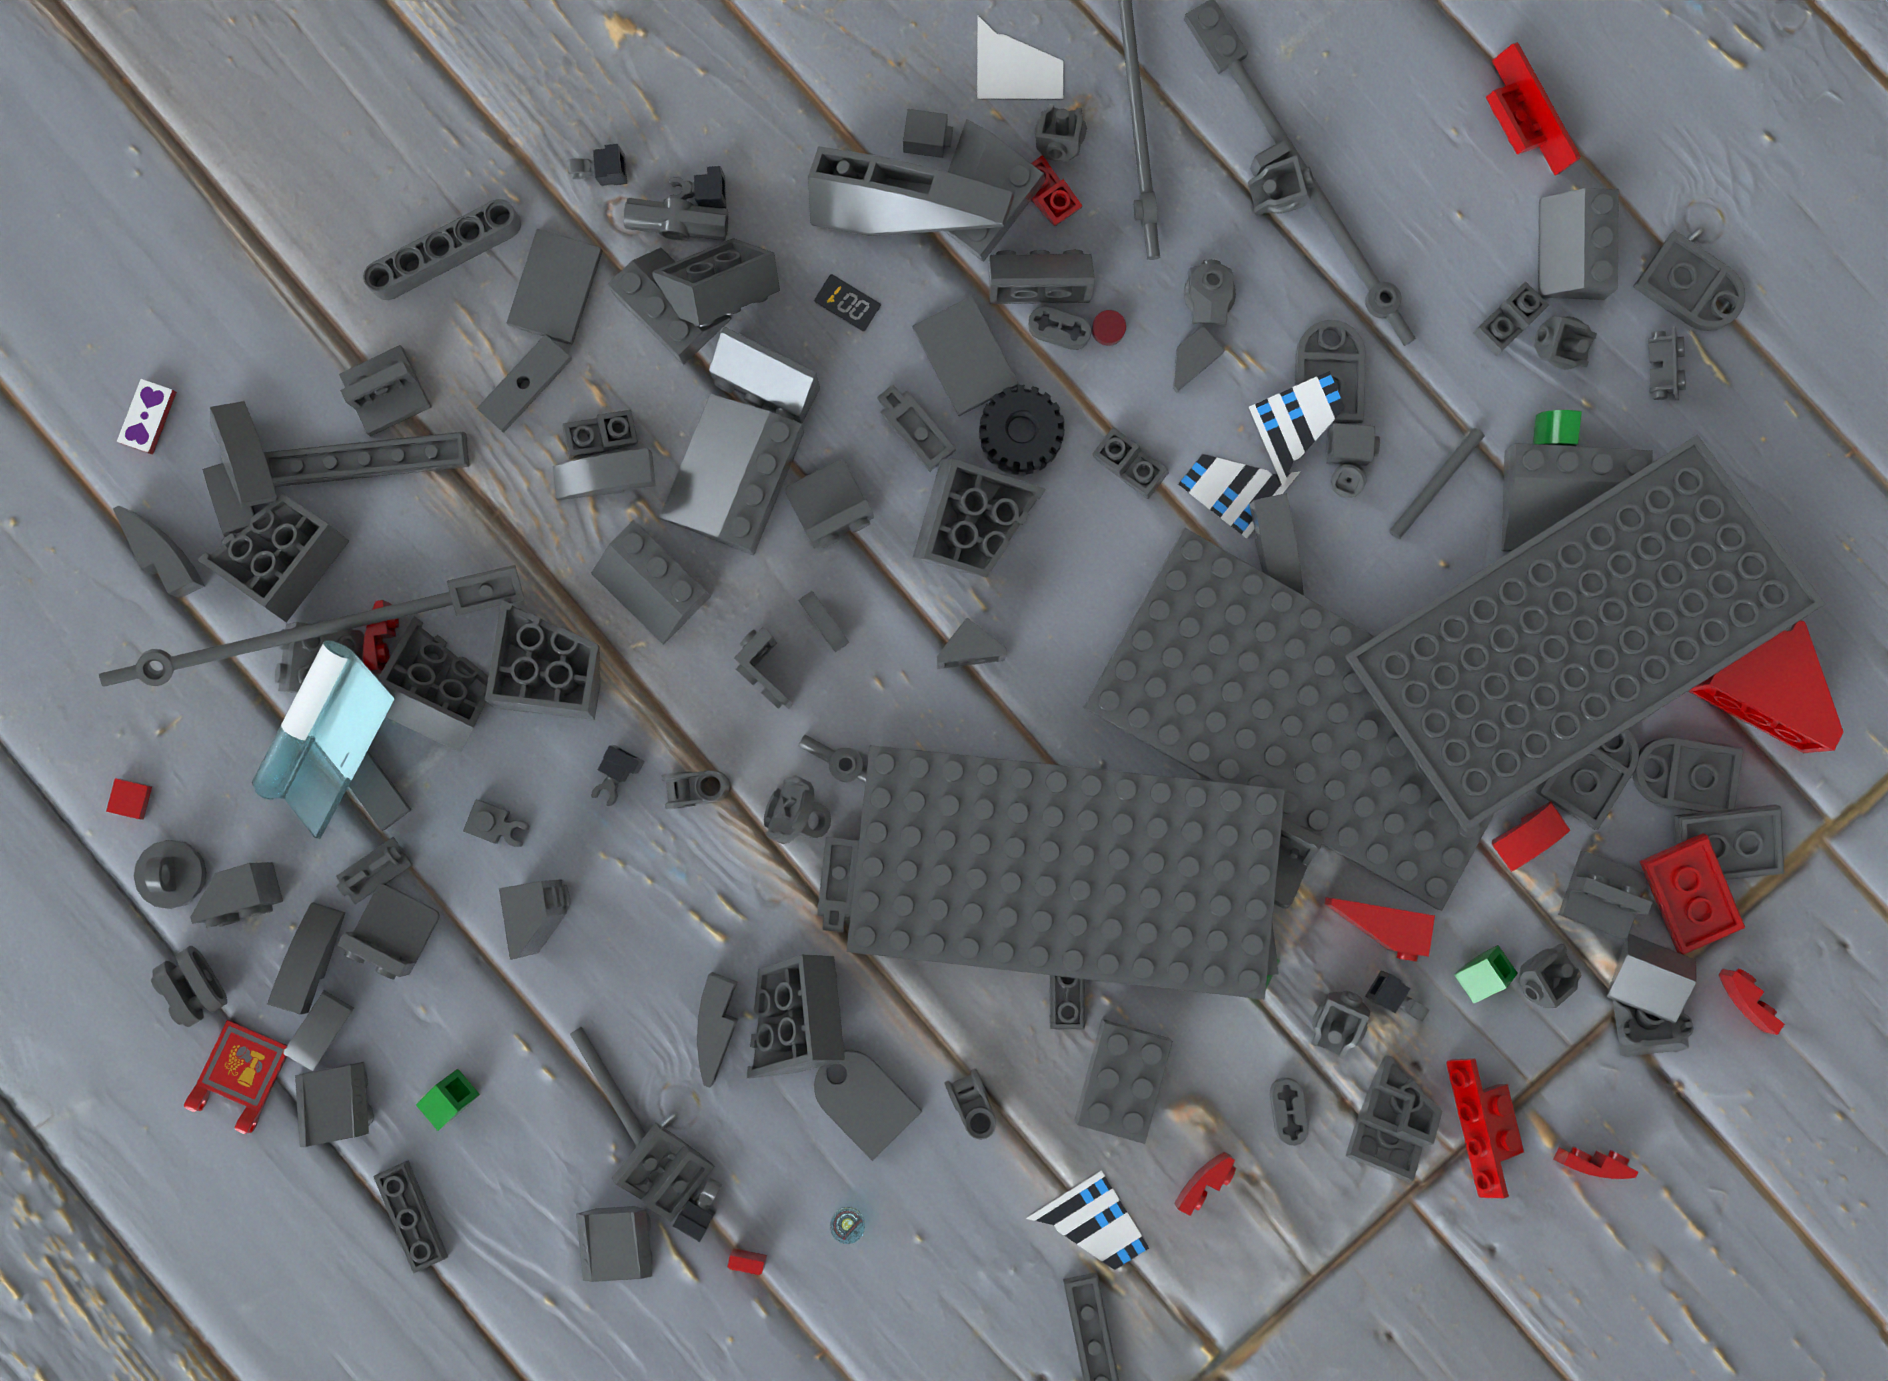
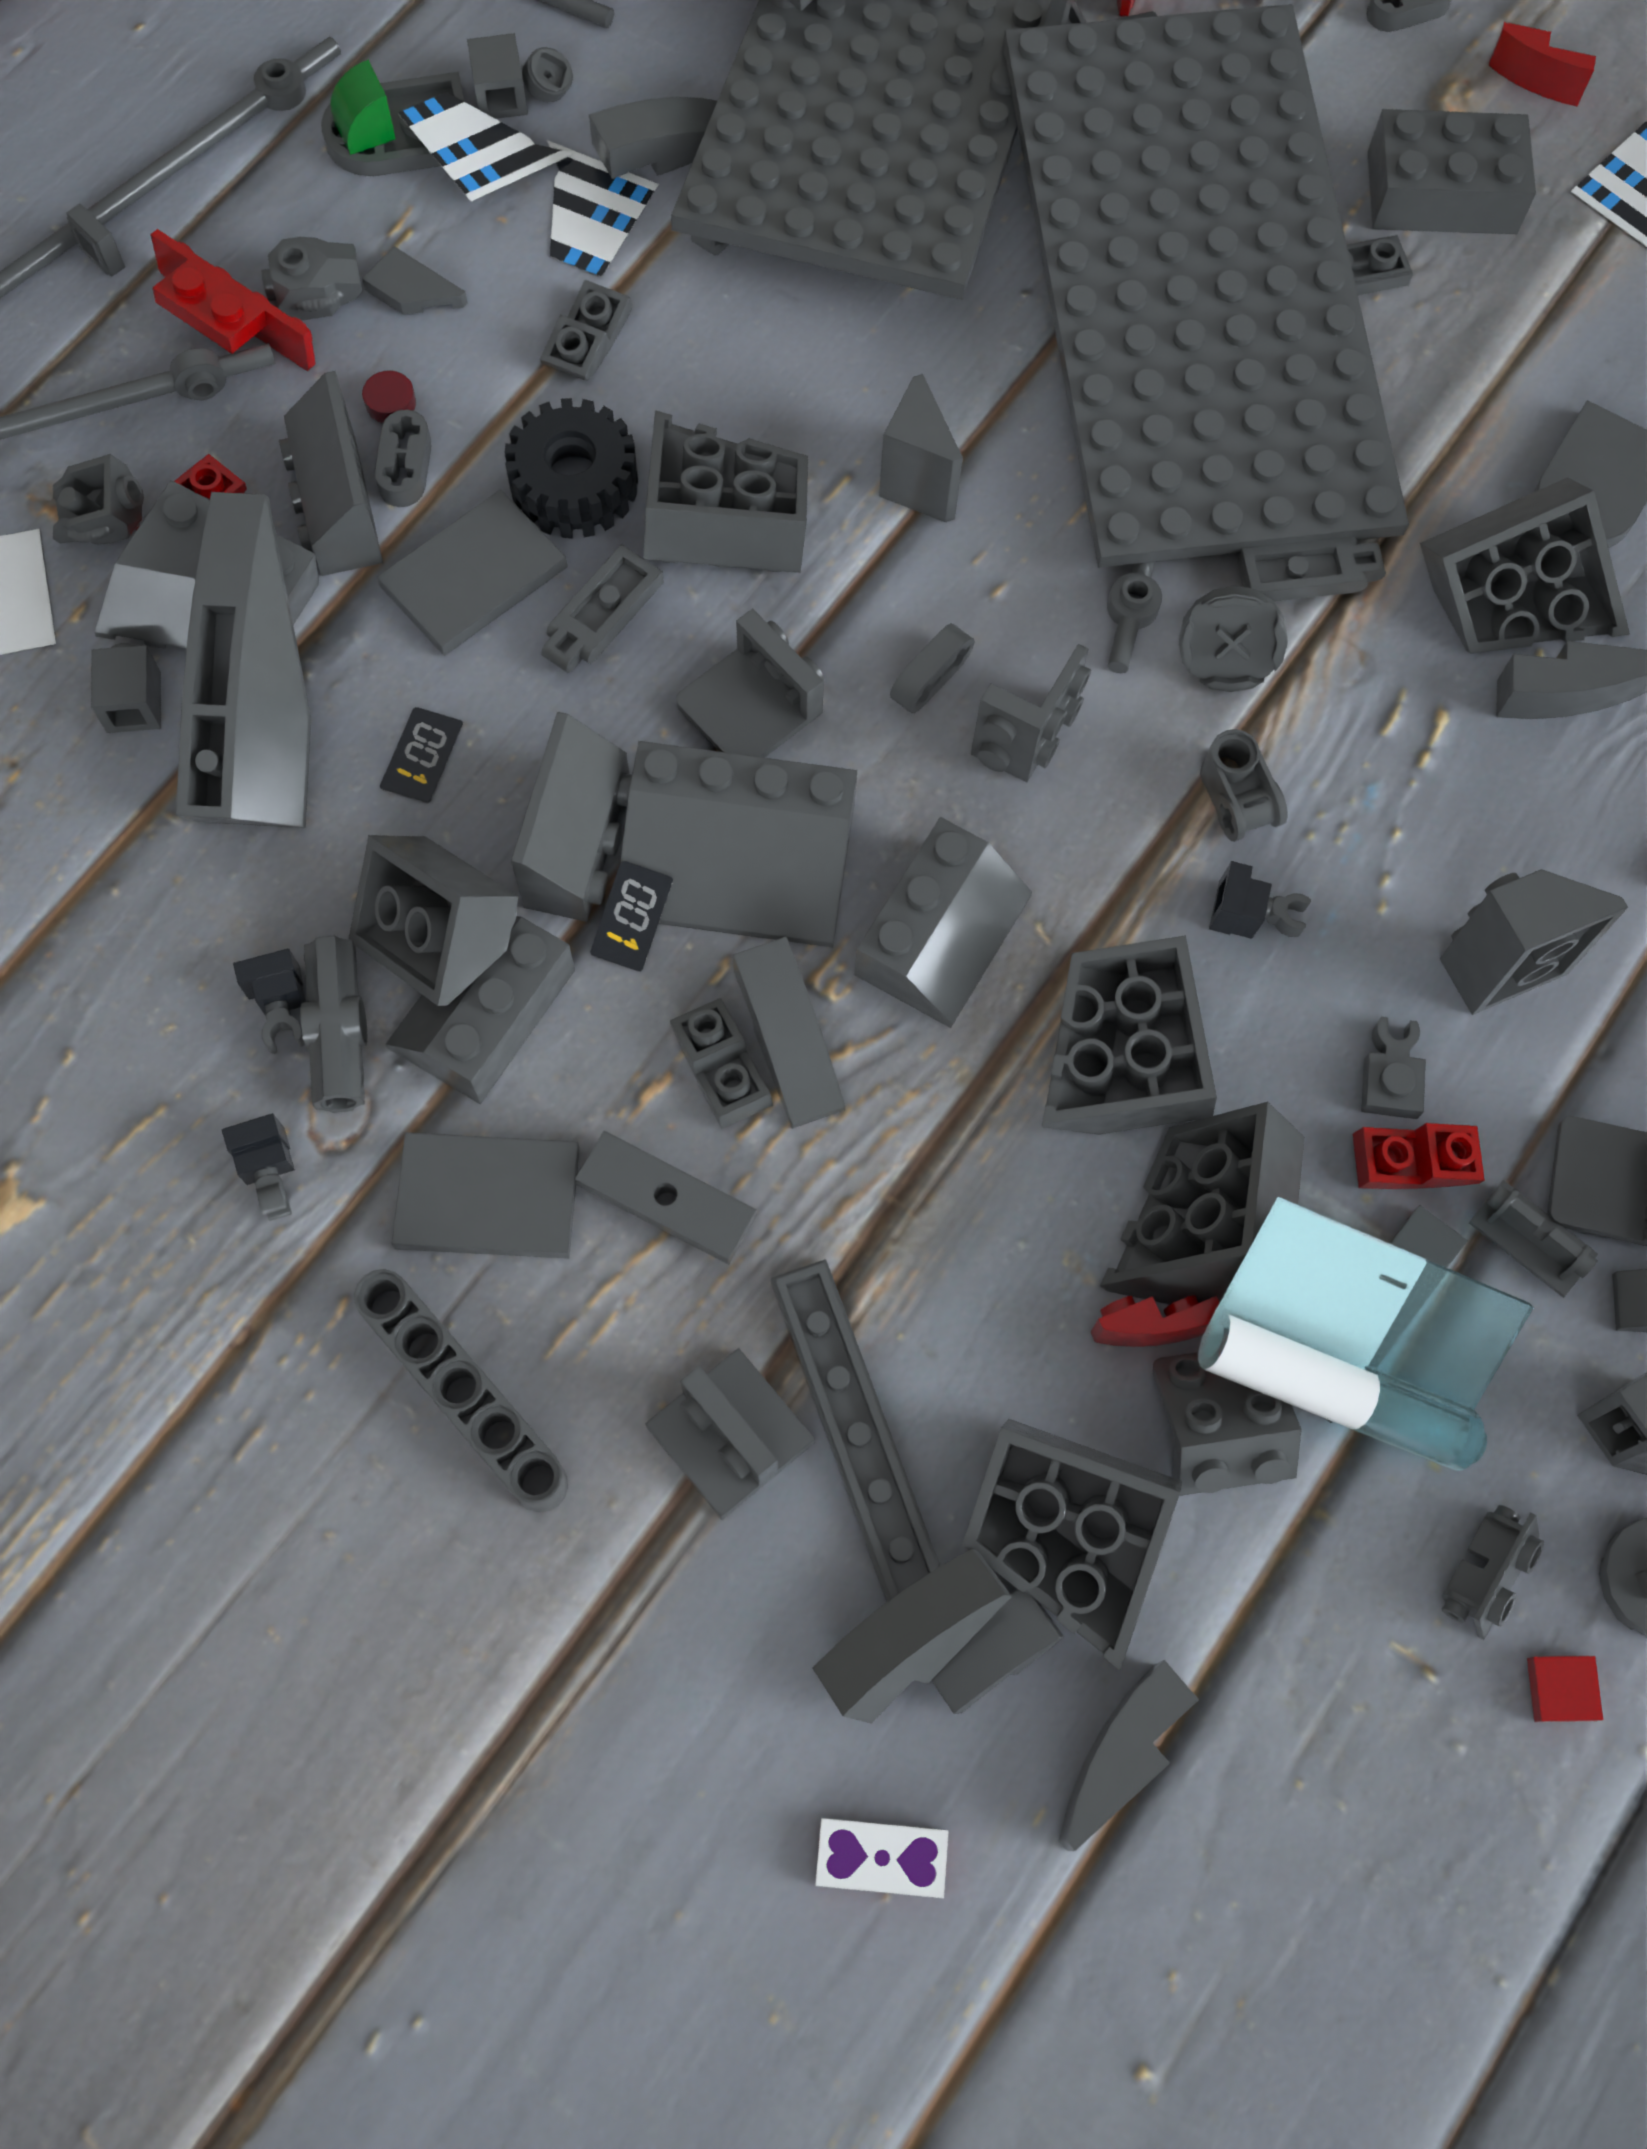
camera: 105 degrees left, 15 degrees down
dark grey bar [99,565,524,687] -> none
dark grey piece [944,1068,996,1140] -> none
dark grey hand [1248,155,1315,215] -> none
none -> red bracket [150,229,316,371]
none -> green brick [330,60,396,155]
none -> black sticker [590,861,673,971]
none -> red slope [1352,1123,1485,1189]
none -> dark grey hinge [1442,1505,1544,1640]

